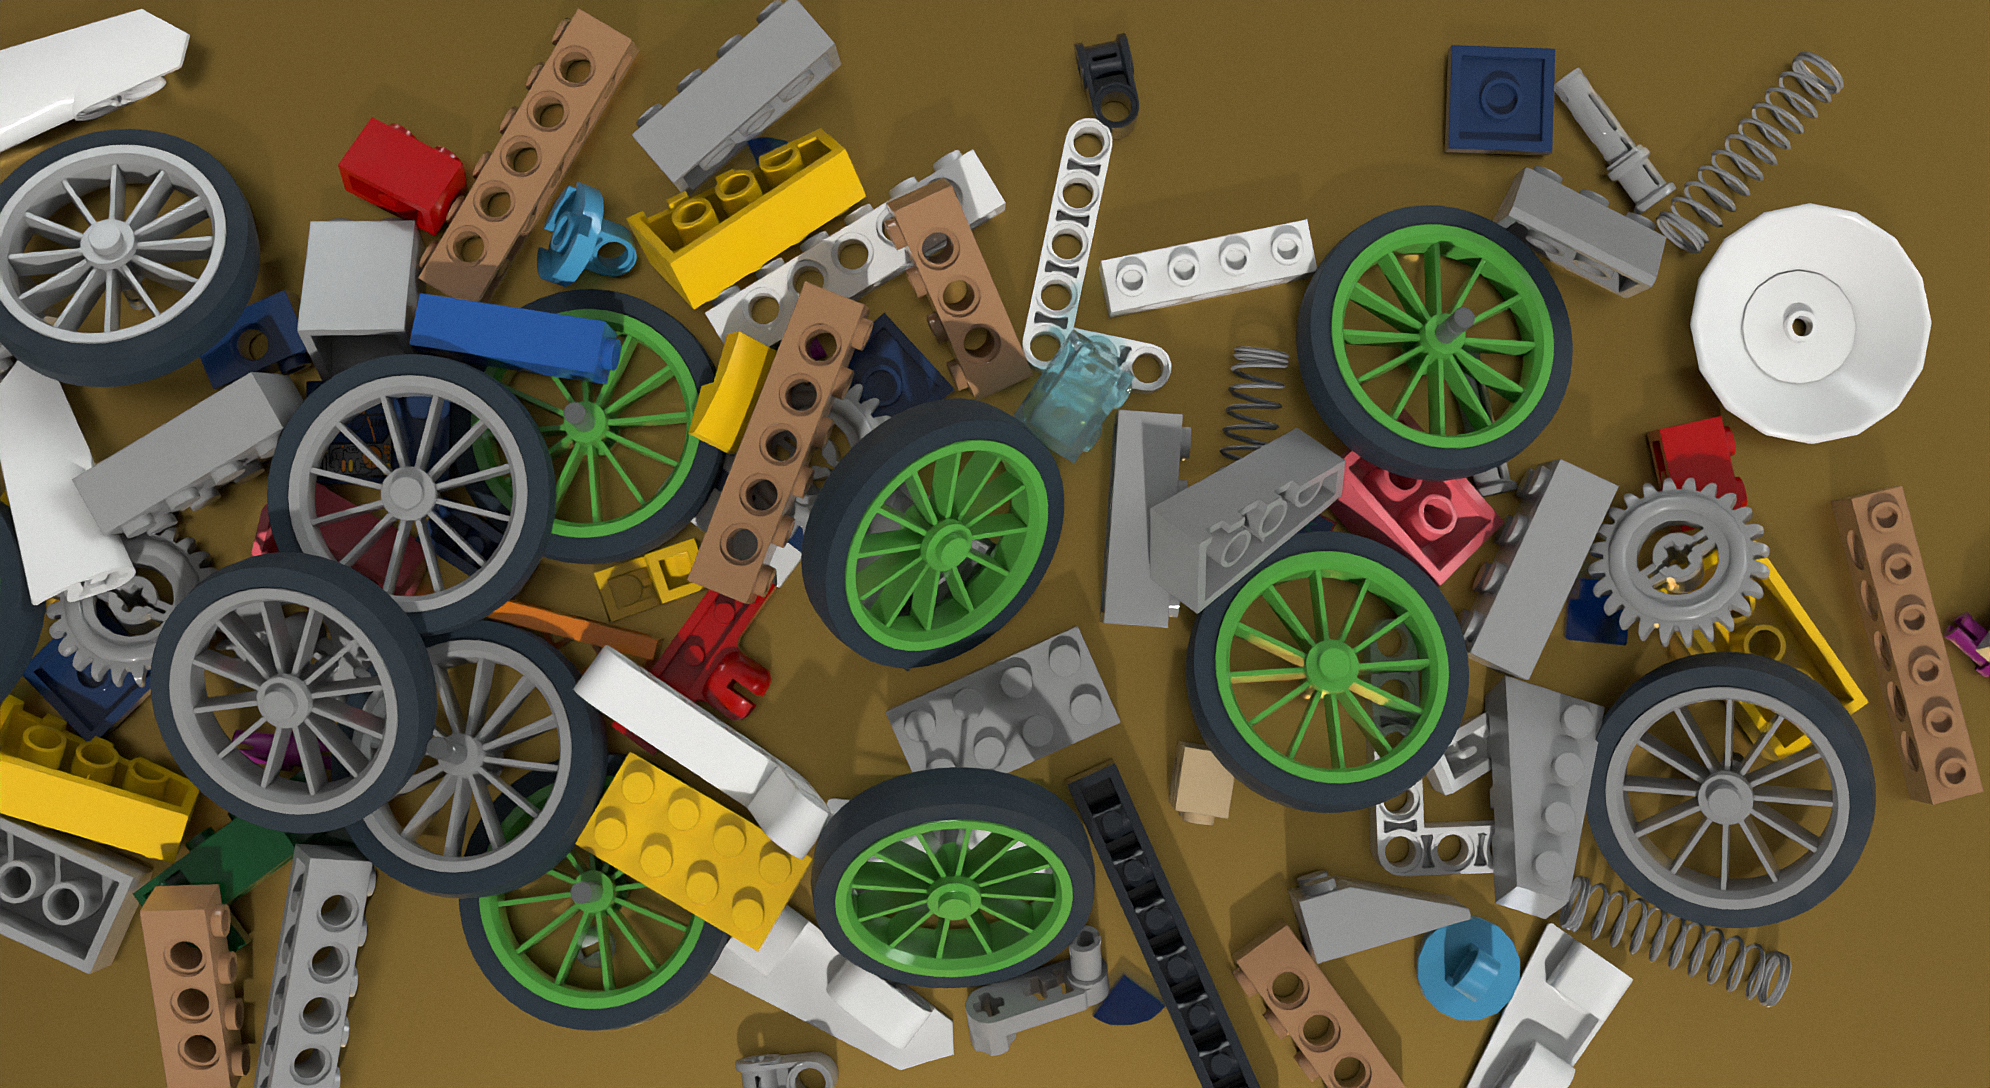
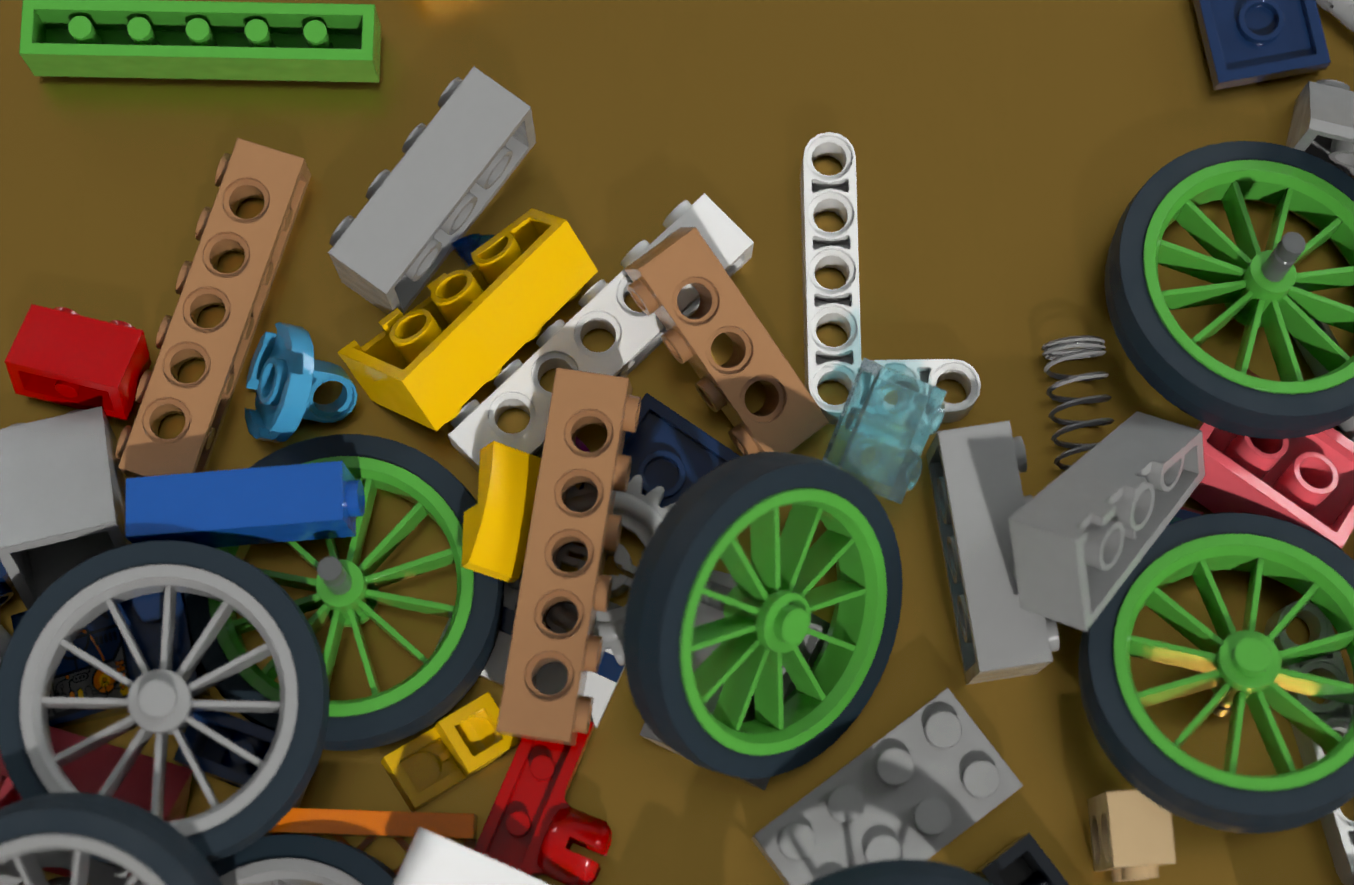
camera: 15 degrees left, 10 degrees down
black piece [1074,33,1139,139] -> none
white brick [1099,219,1317,318] -> none

